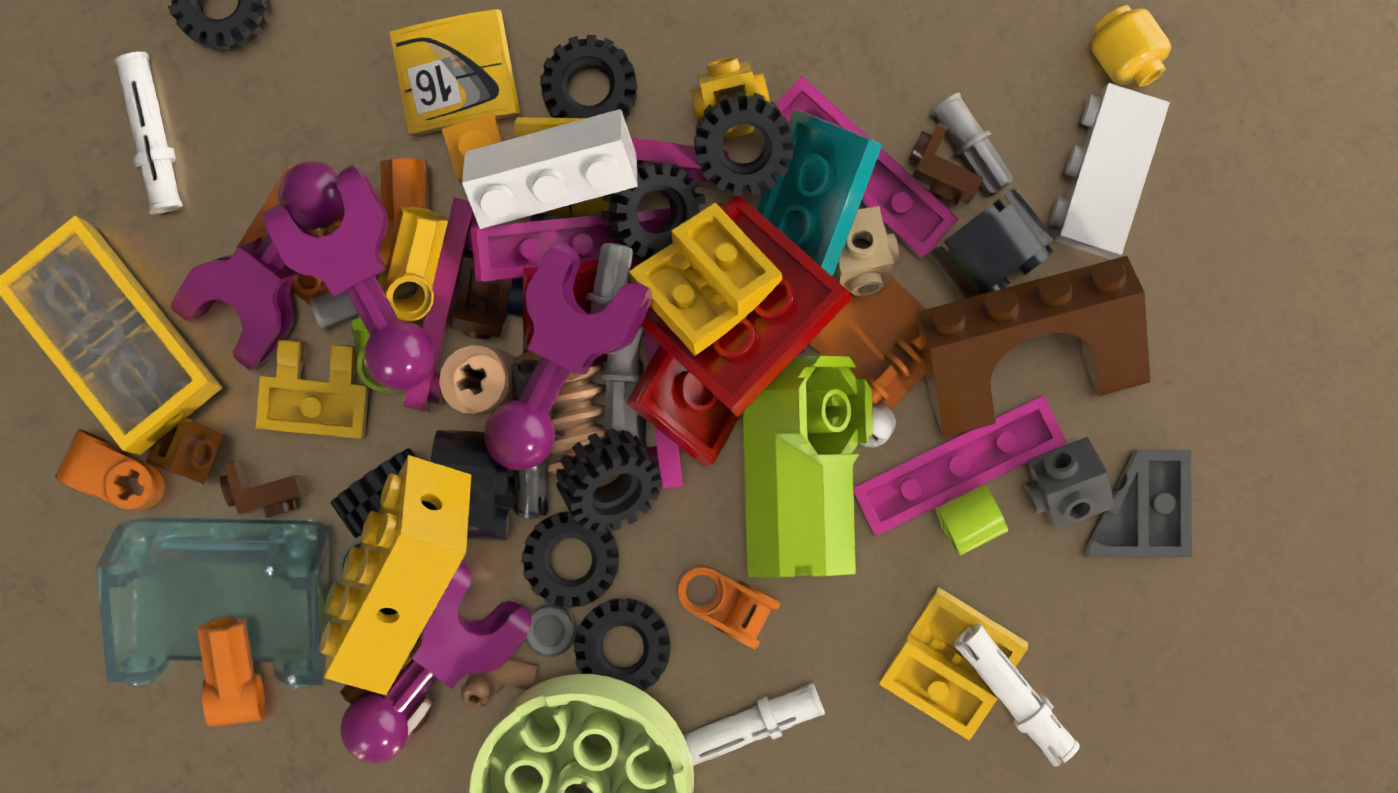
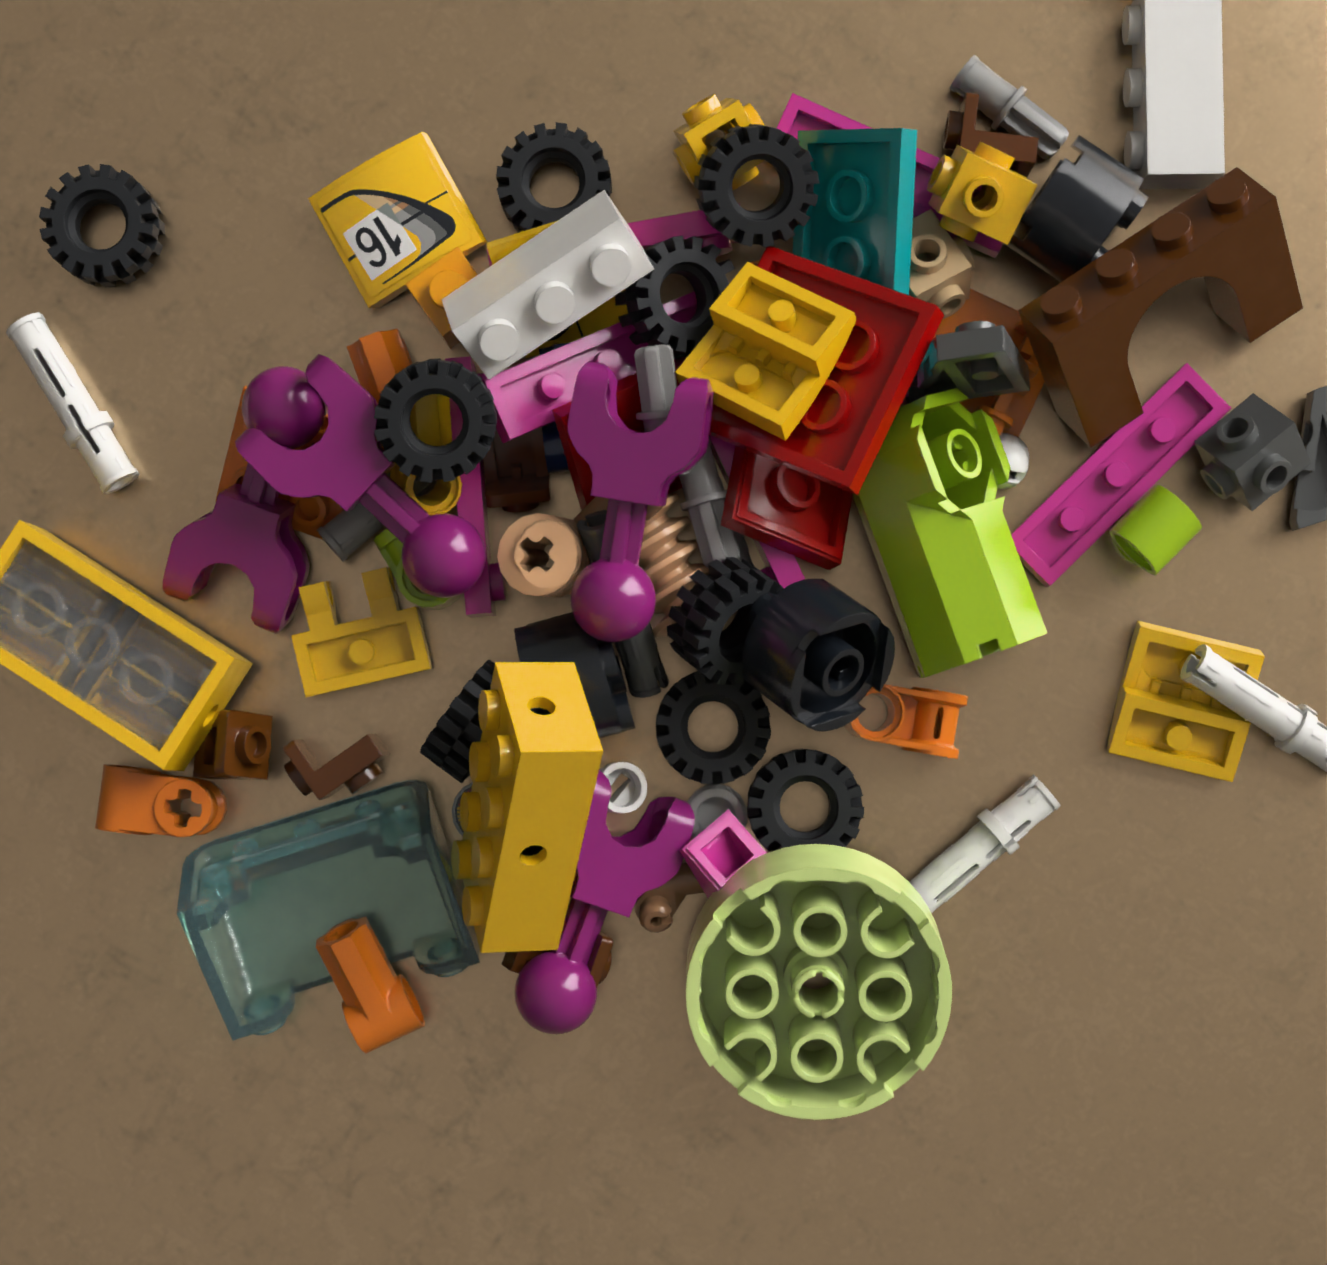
camera: 15 degrees left, 0 degrees up
none -> black tyre [374,358,497,483]
none -> white hinge [600,762,647,814]
none -> dark pink slope [680,809,767,899]
none -> black brick [742,578,895,732]
none -> dark grey wing [906,321,1030,405]
none -> yellow brick [927,141,1038,245]

